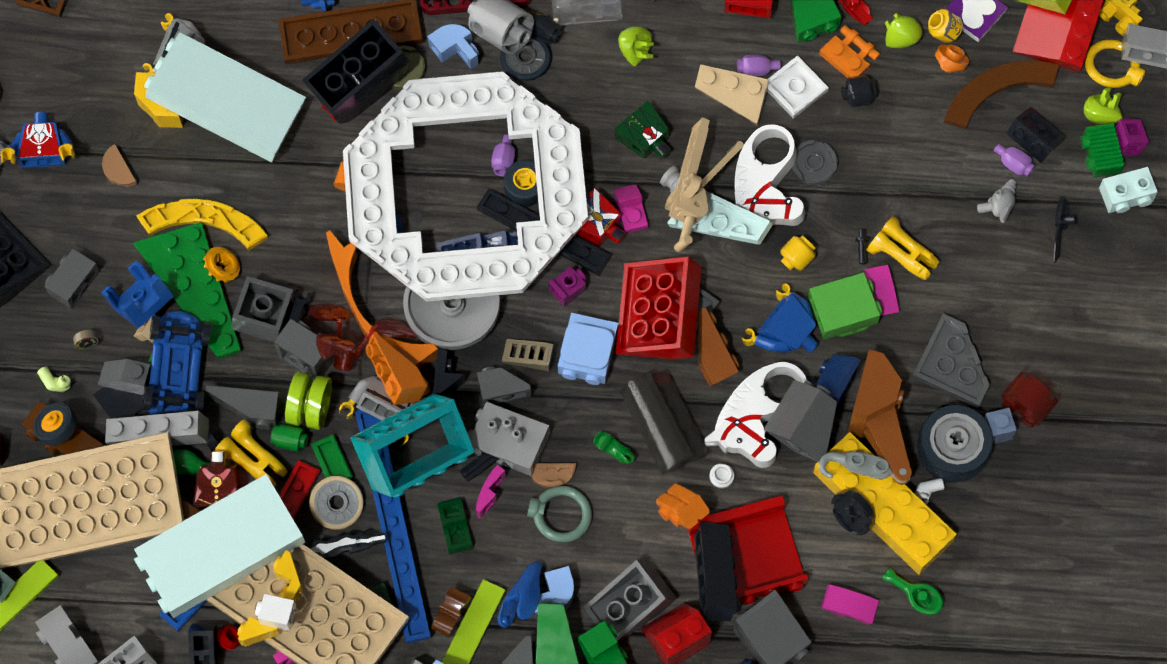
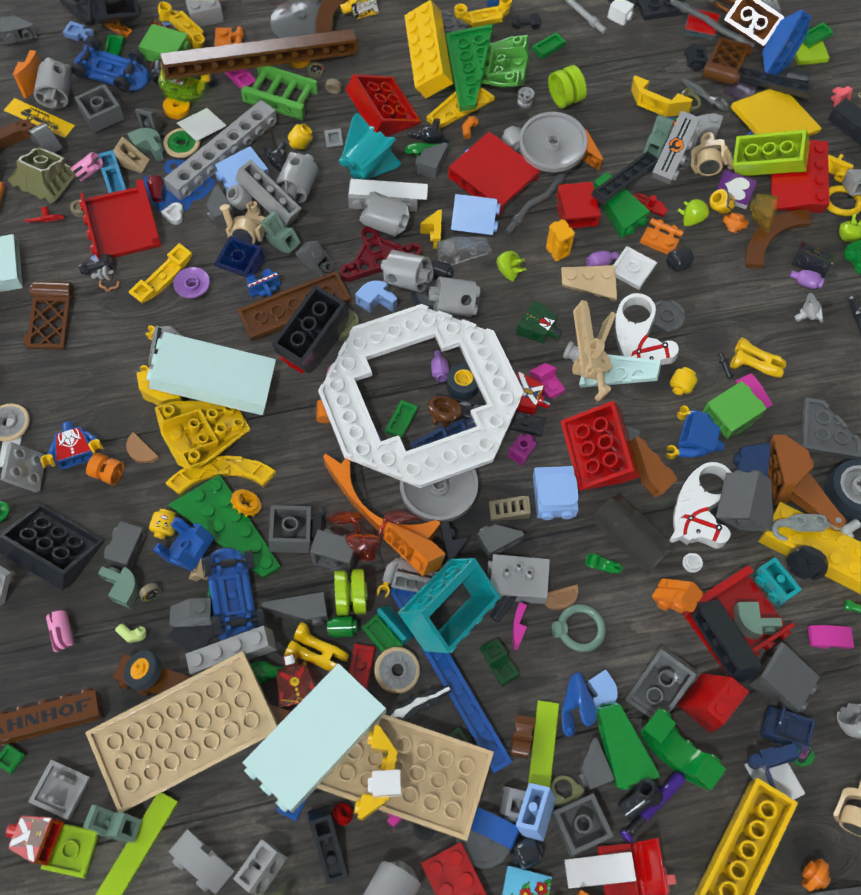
camera: 20 degrees left, 5 degrees down
none -> orange wheel [86,452,124,485]
none -> sand green brick [98,567,139,609]
none -> yellow head [149,509,176,540]
none -> yellow wedge [155,401,250,470]
none -> teal slope [377,606,414,645]
none -> green plate [385,400,418,440]
none -> light grey cylinder [428,277,480,317]
none -> reddish brown hair [428,396,462,428]
none -> light orange brick [546,220,575,261]
none -> sand green brick [732,602,782,640]
none -> clear yellow slope [750,194,778,232]
none -> teal brick [753,557,802,607]

